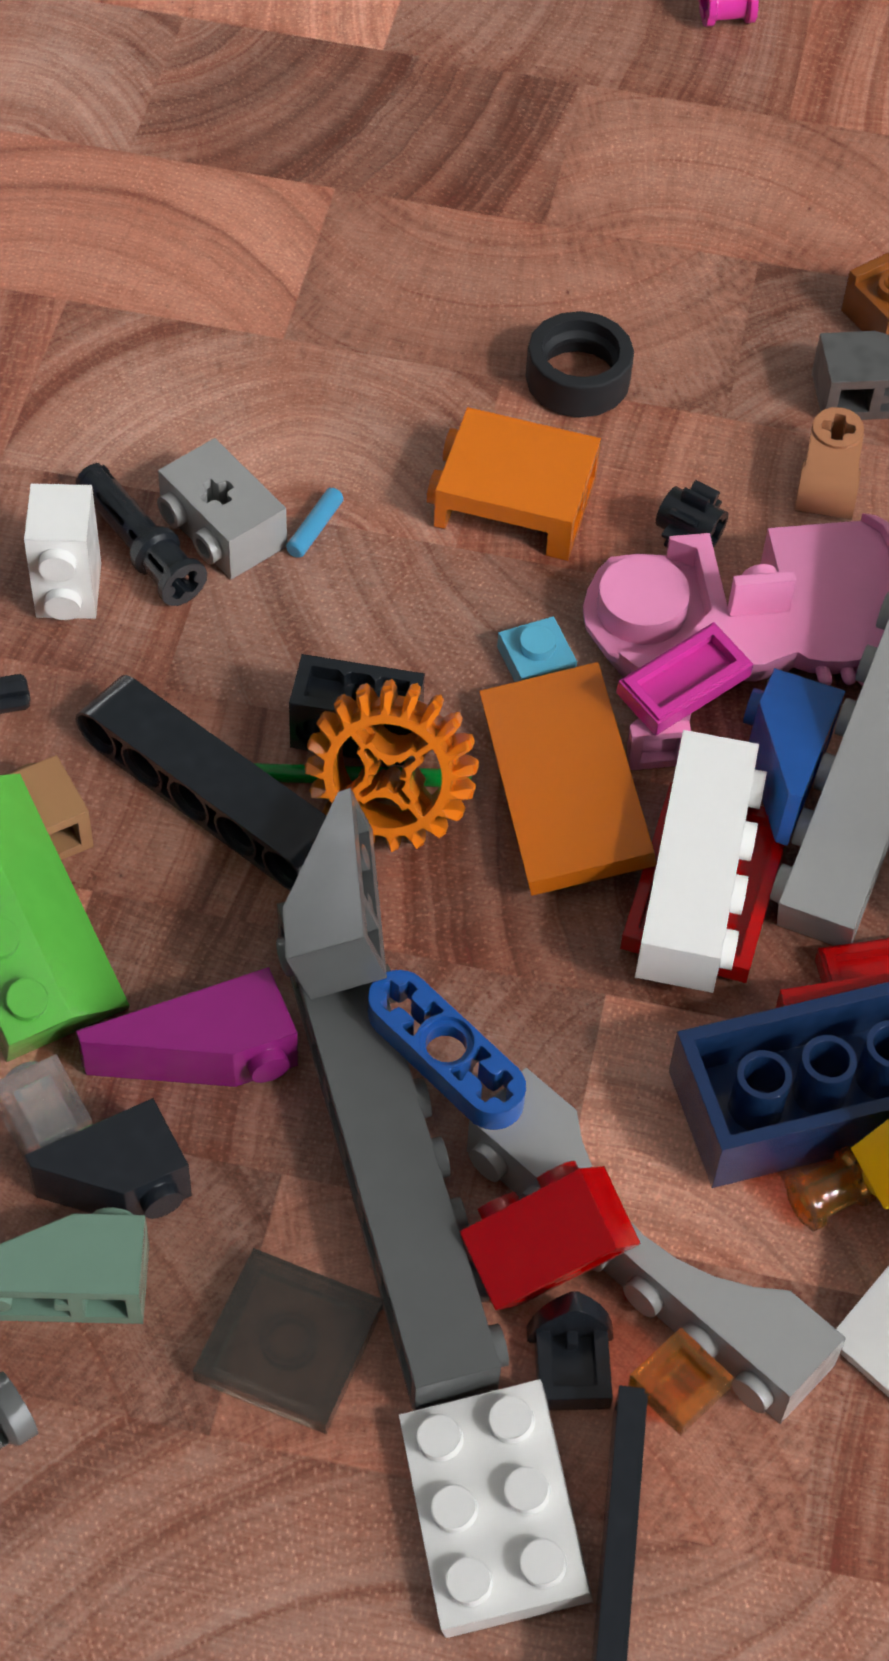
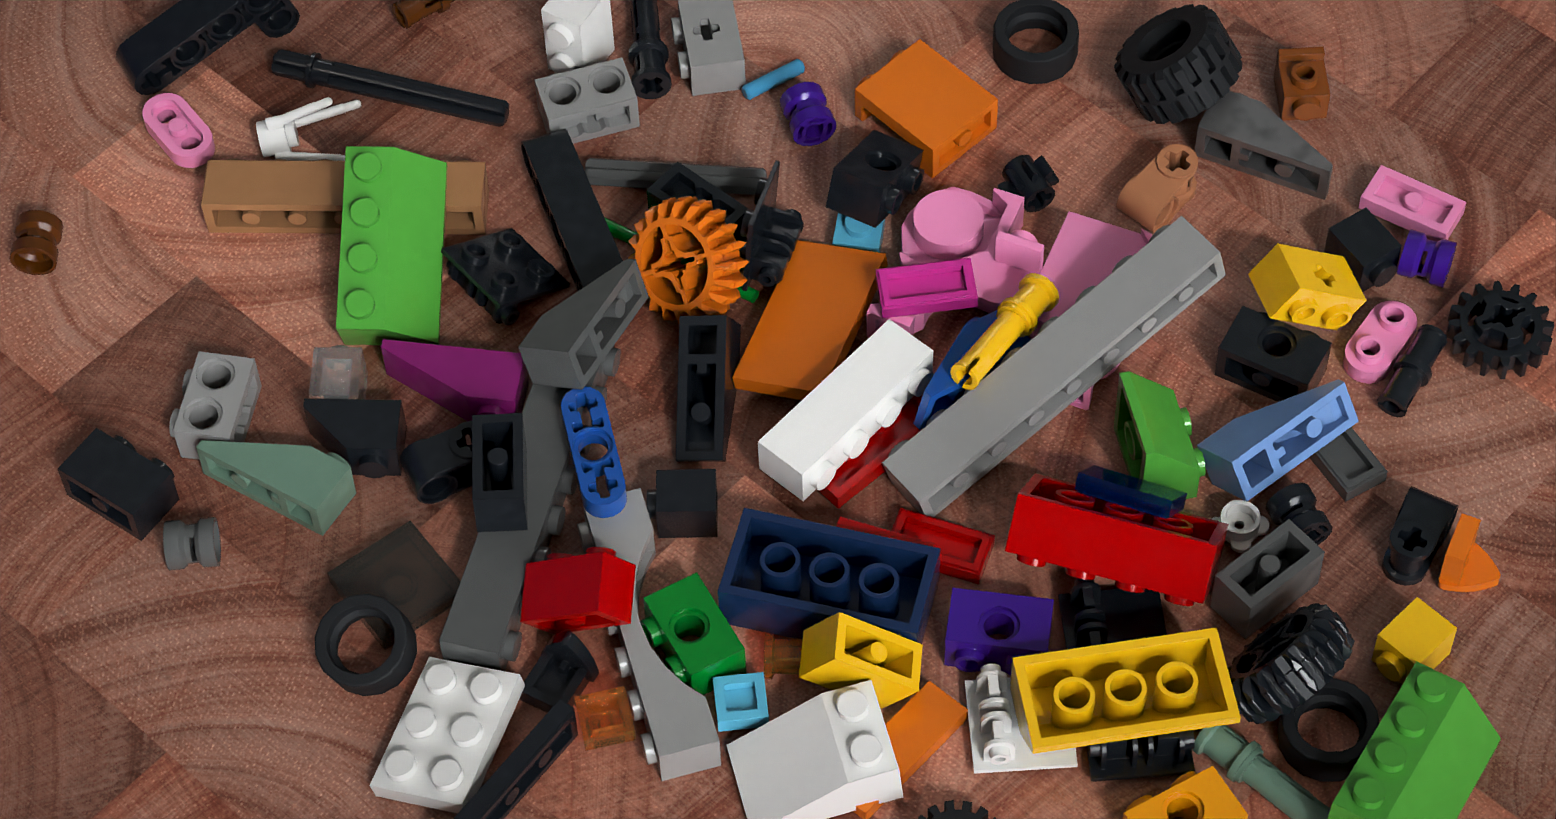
camera: 35 degrees right, 0 degrees up
none -> black tyre [315,594,417,696]
none -> black piece [400,421,472,504]
none -> black hinge [441,228,571,326]
none -> black brick [472,413,528,532]
none -> light grey brick [534,57,640,144]
none -> dark grey axle [585,158,767,195]
none -> green brick [640,572,747,695]
none -> black brick [647,469,718,538]
none -> black slope [676,315,741,462]
none -> medium azure plate [713,672,769,732]
none -> black hinge [740,160,804,291]
none -> dark purple wheel [780,82,836,146]
none -> black brick [826,130,924,228]
none -> yellow pin [950,273,1059,390]
none -> black tyre [1114,4,1243,124]

